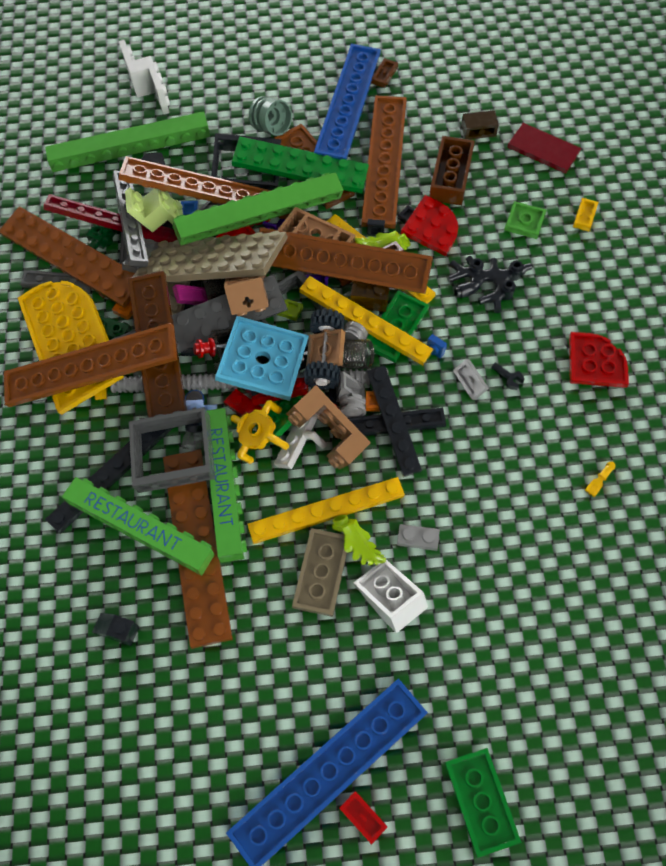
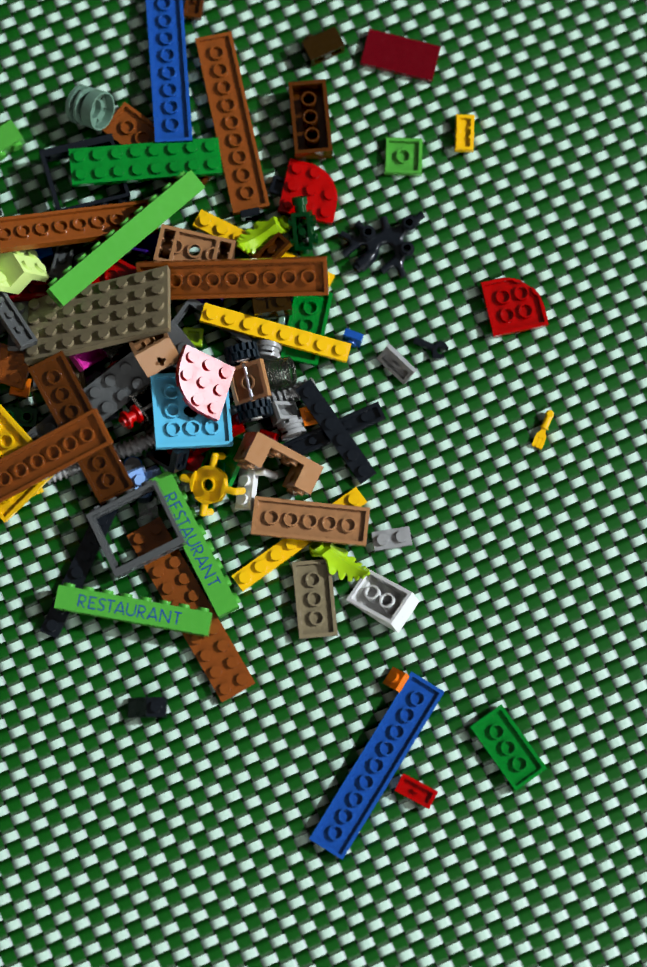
camera: 25 degrees left, 15 degrees up
none -> black bracket [146,448,190,474]
none -> plate [176,344,235,422]
none -> medium nougat plate [251,496,370,547]
none -> dark green brick [288,196,318,254]
none -> orange plate [383,667,410,693]

